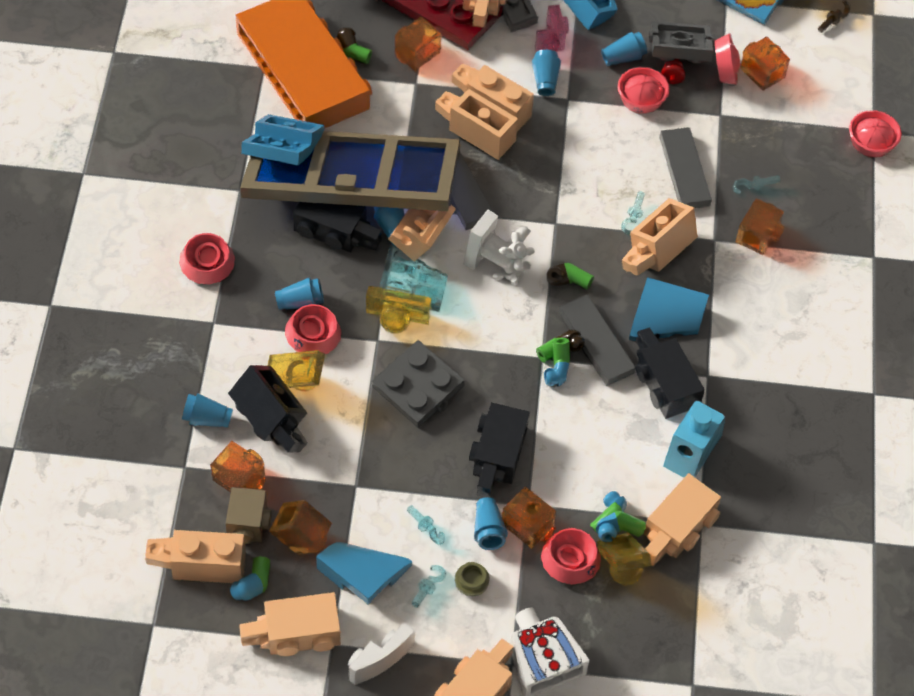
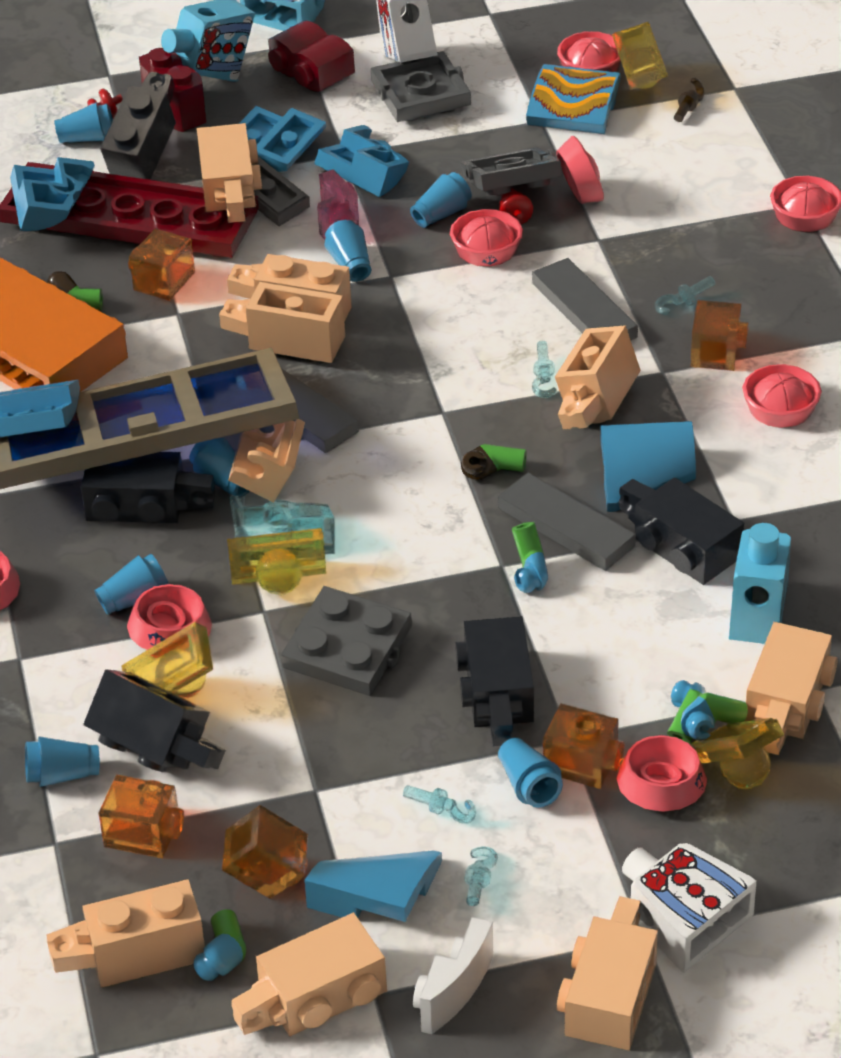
camera: 15 degrees left, 15 degrees down
dark tan brick [225,487,272,544] -> none
olive plate [455,562,490,596] -> none
white piece [463,210,535,285] -> none
arm [536,329,585,362] -> none
clear orange brick [740,36,790,91] -> none
none -> coral hat [742,364,822,428]

